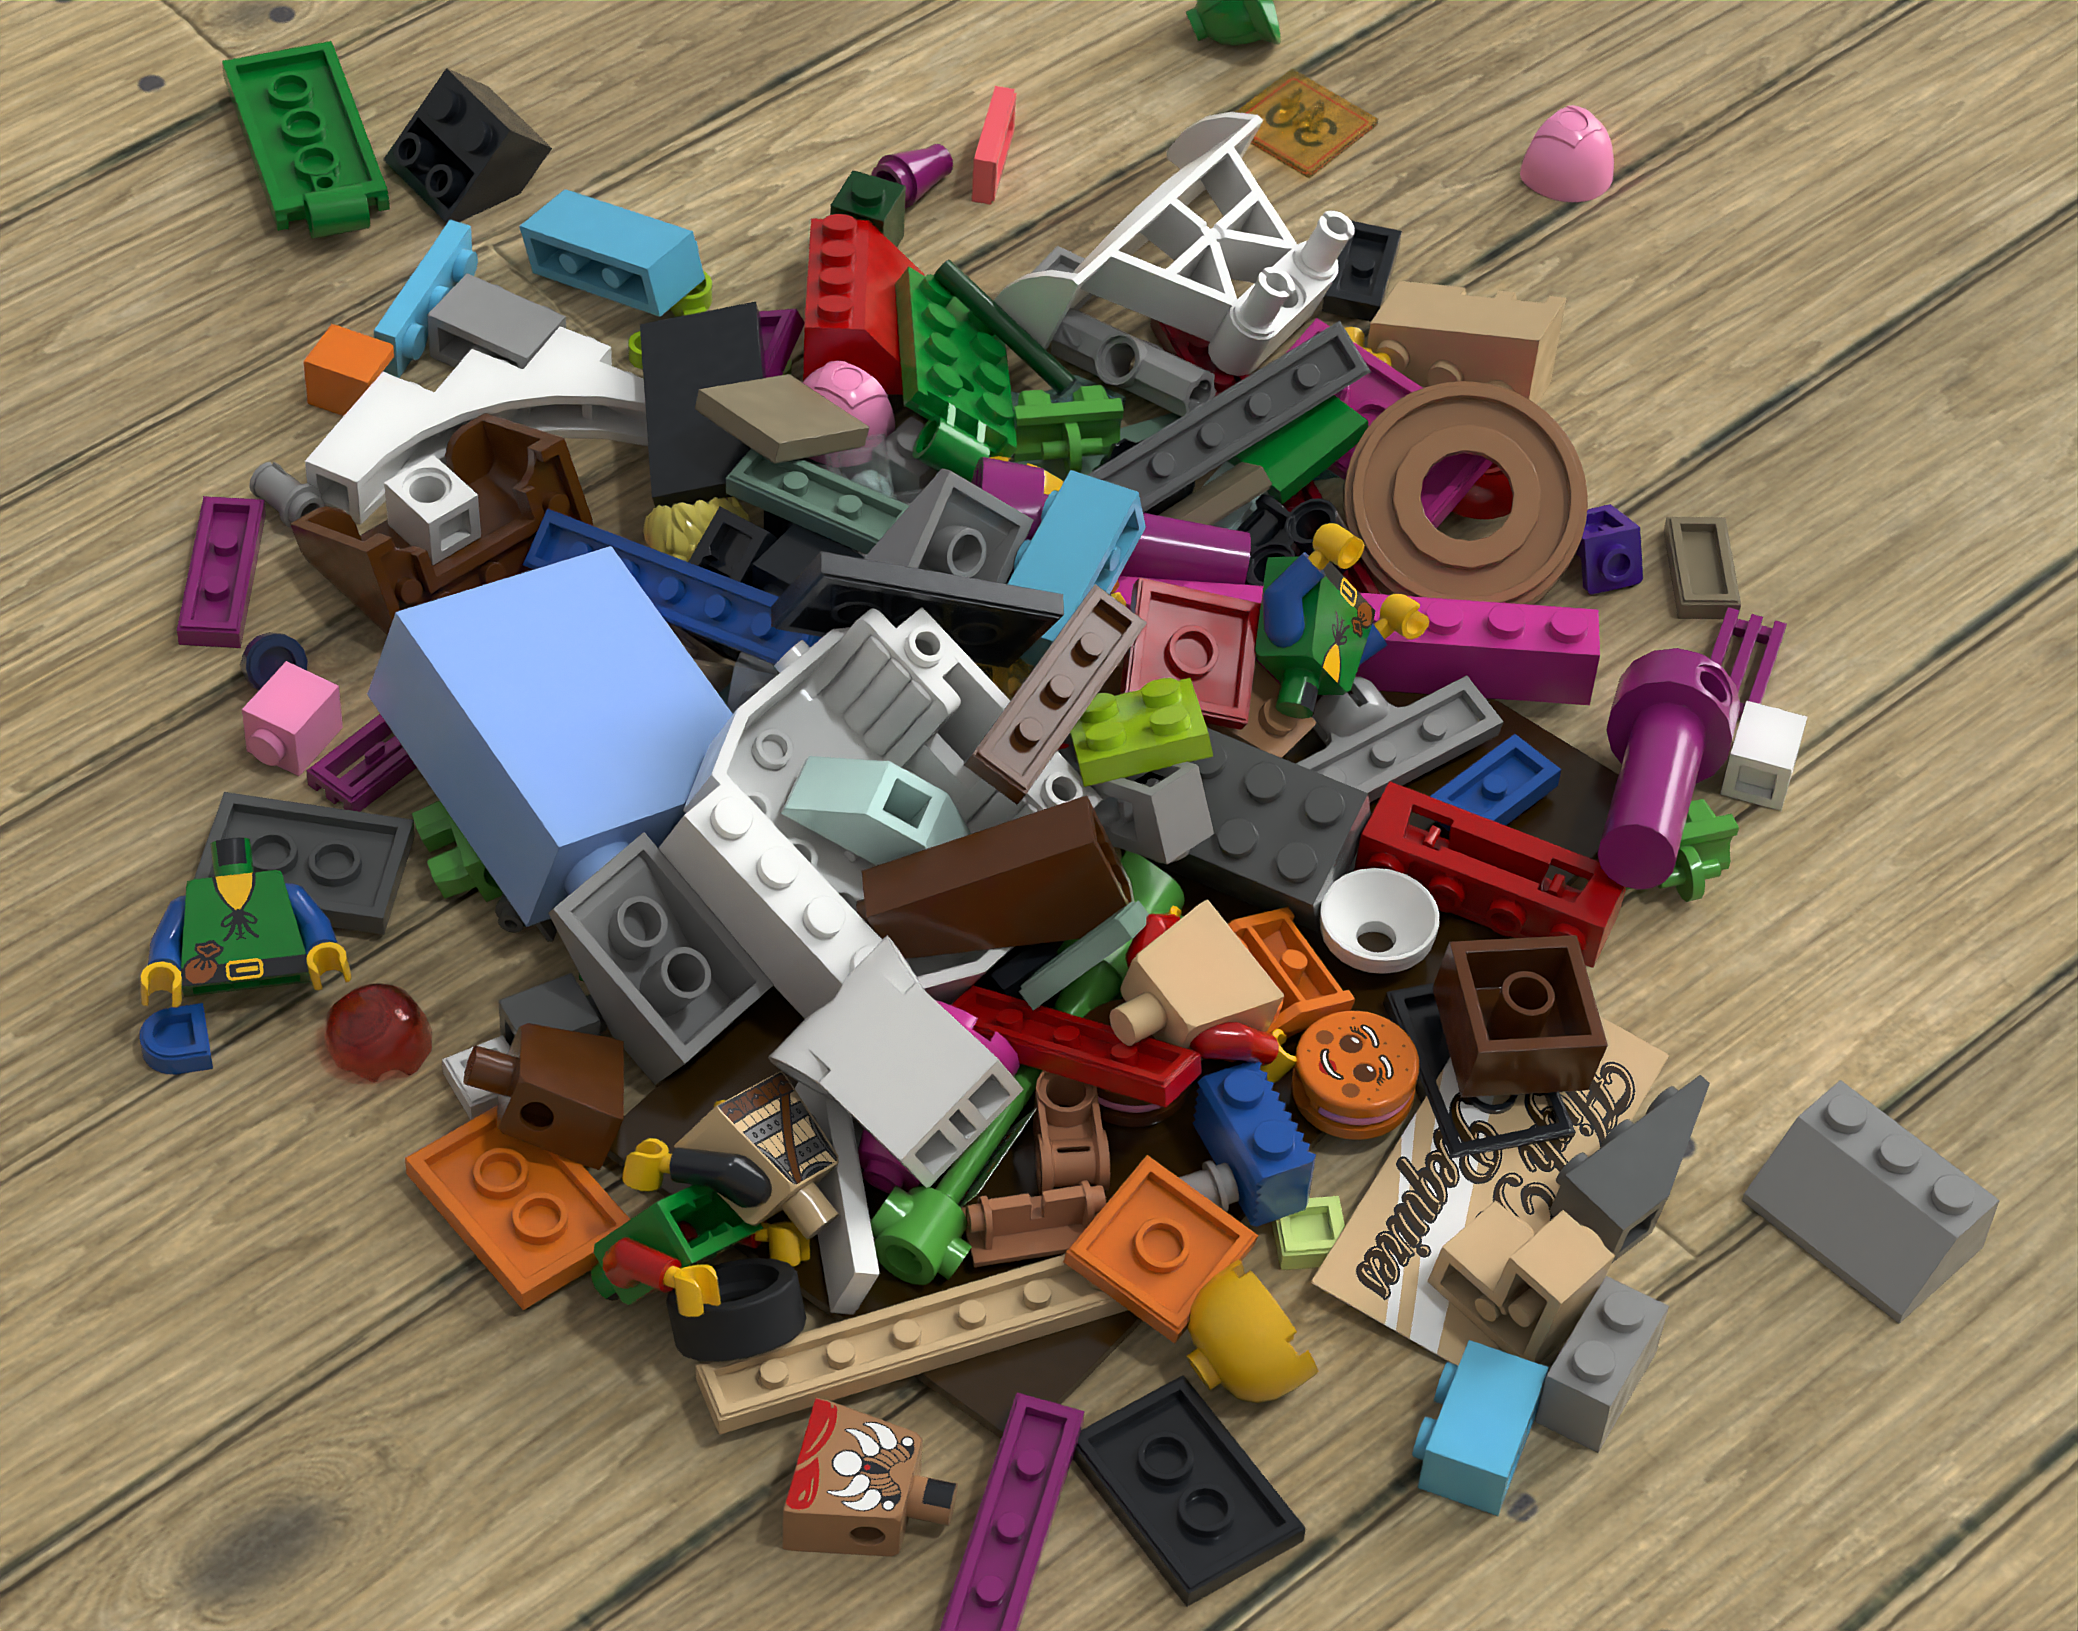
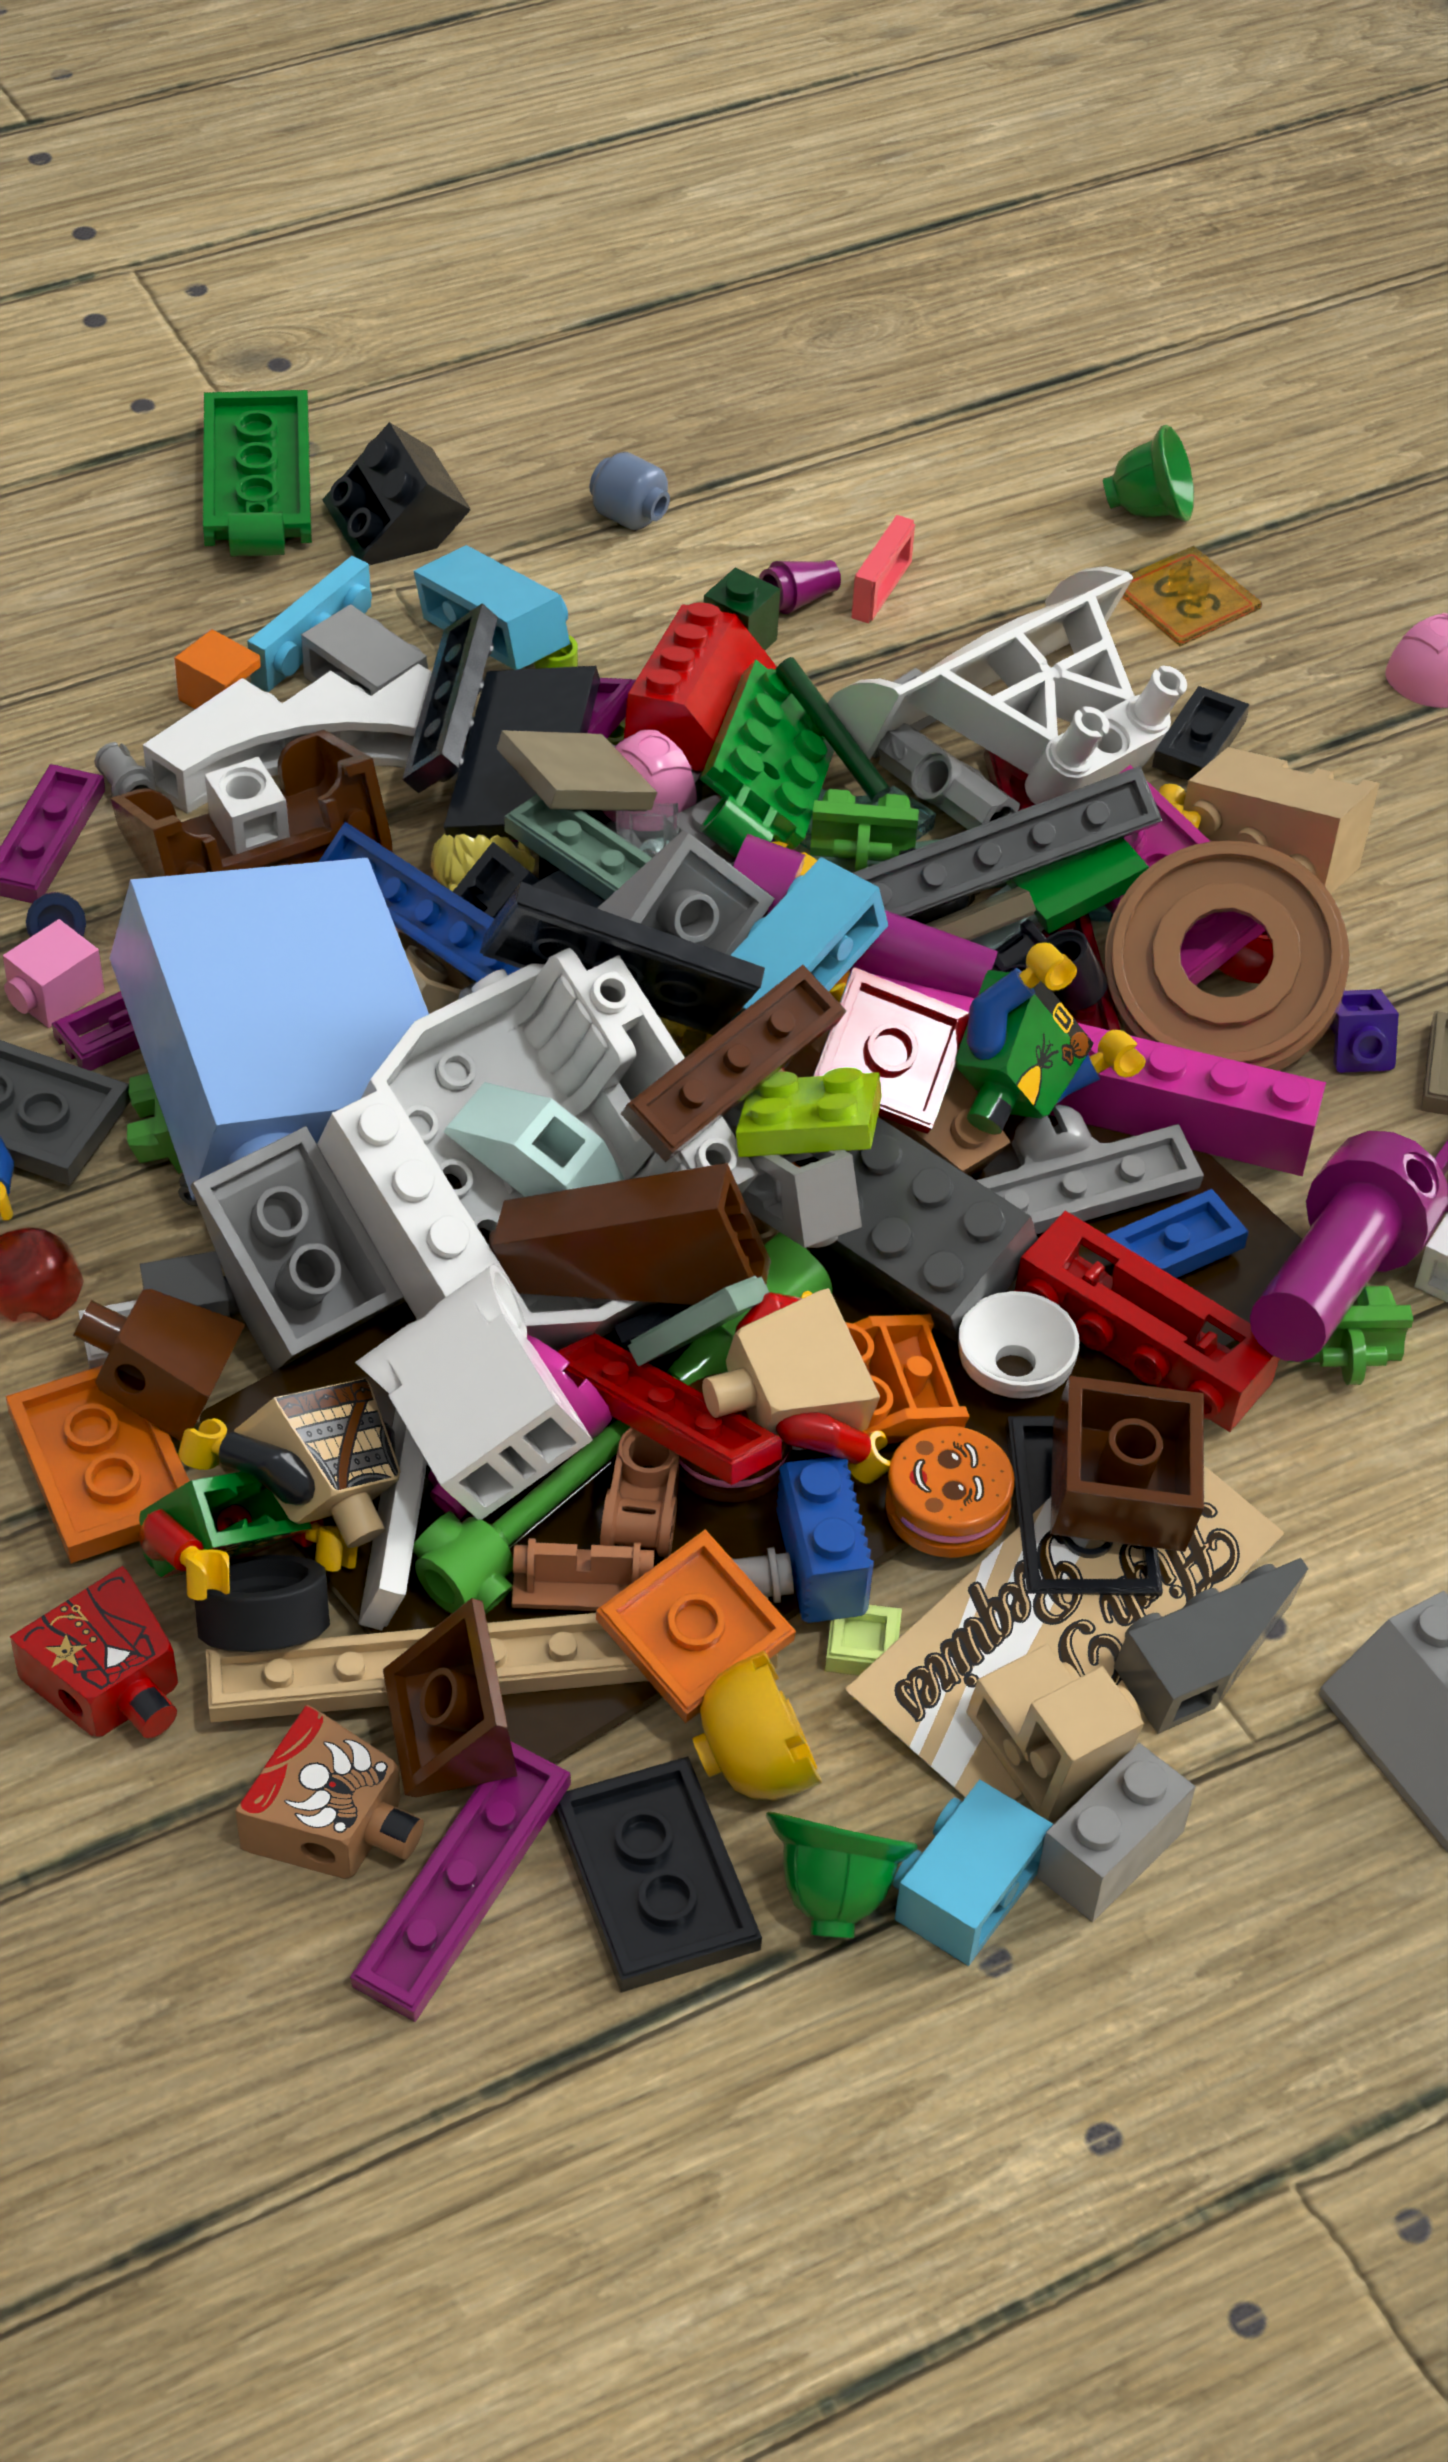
camera: 15 degrees right, 0 degrees up
none -> red torso [10,1565,178,1739]
none -> reddish brown slope [383,1598,518,1798]
none -> black plate [402,603,498,793]
none -> sand blue head [589,451,670,531]
none -> green hat [766,1811,918,1938]

